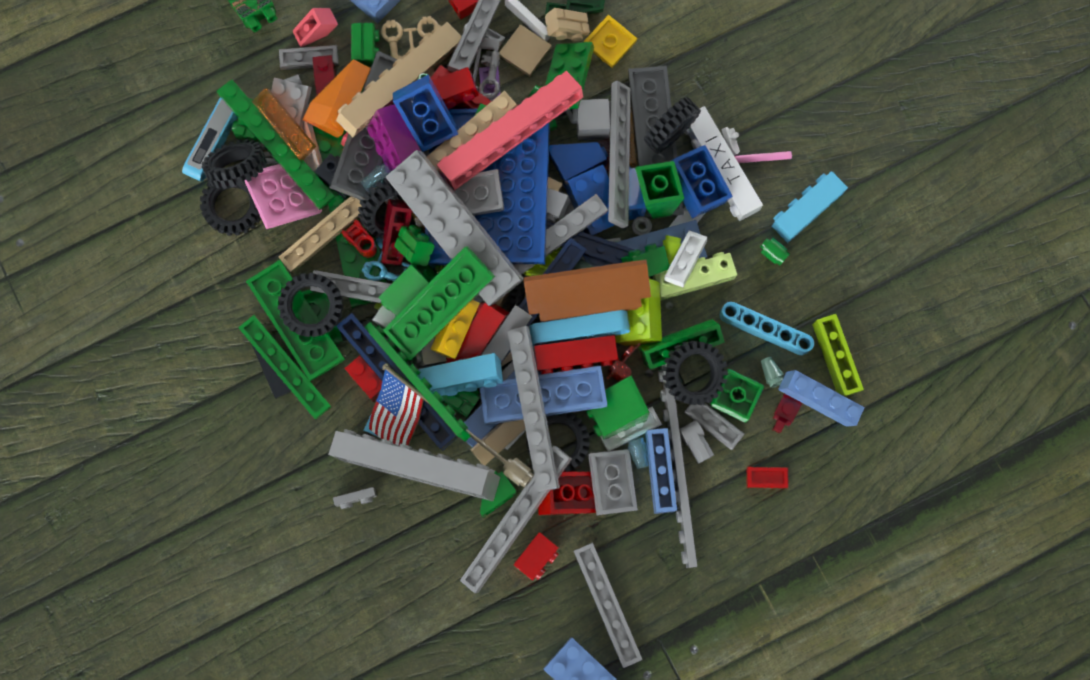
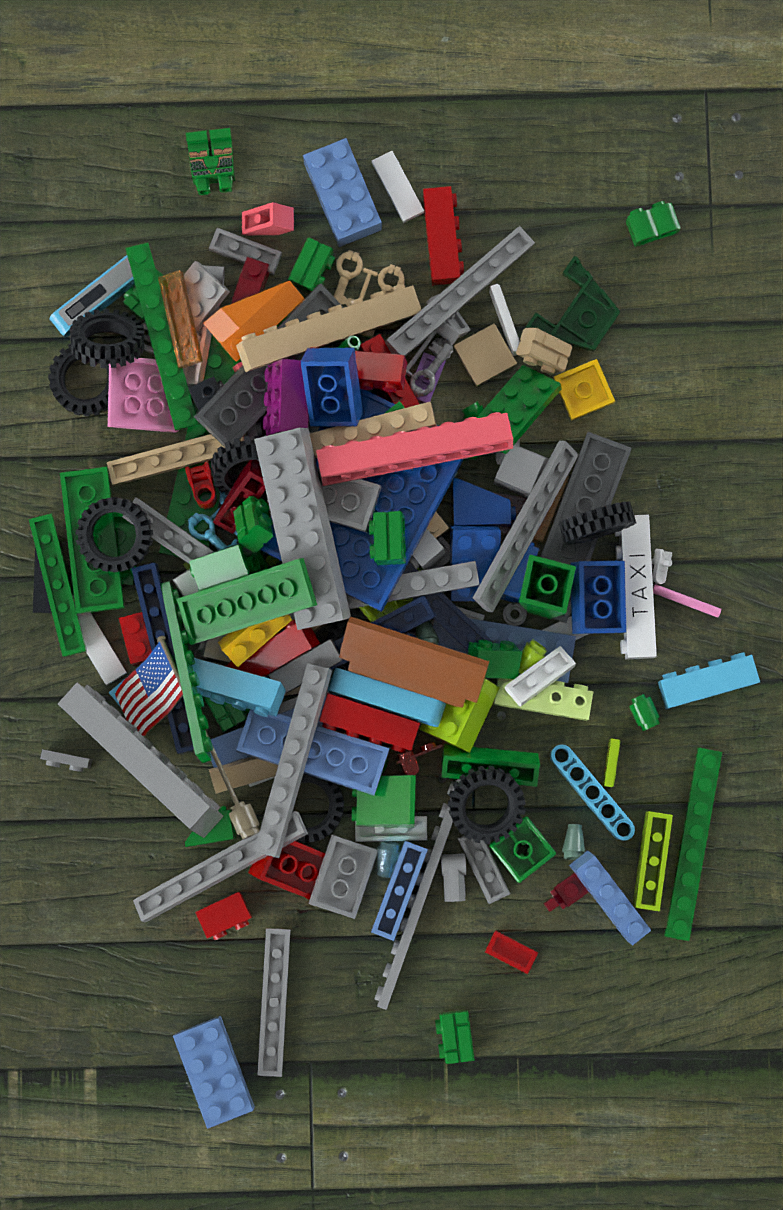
camera: 30 degrees right, 5 degrees up
clear light blue cone [361,164,390,191] -> none
none -> white tile [73,595,127,685]
none -> green brick [369,511,406,565]
none -> green brick [435,1010,475,1064]
none -> lime tile [602,739,621,788]
none -> green plate [664,748,722,941]

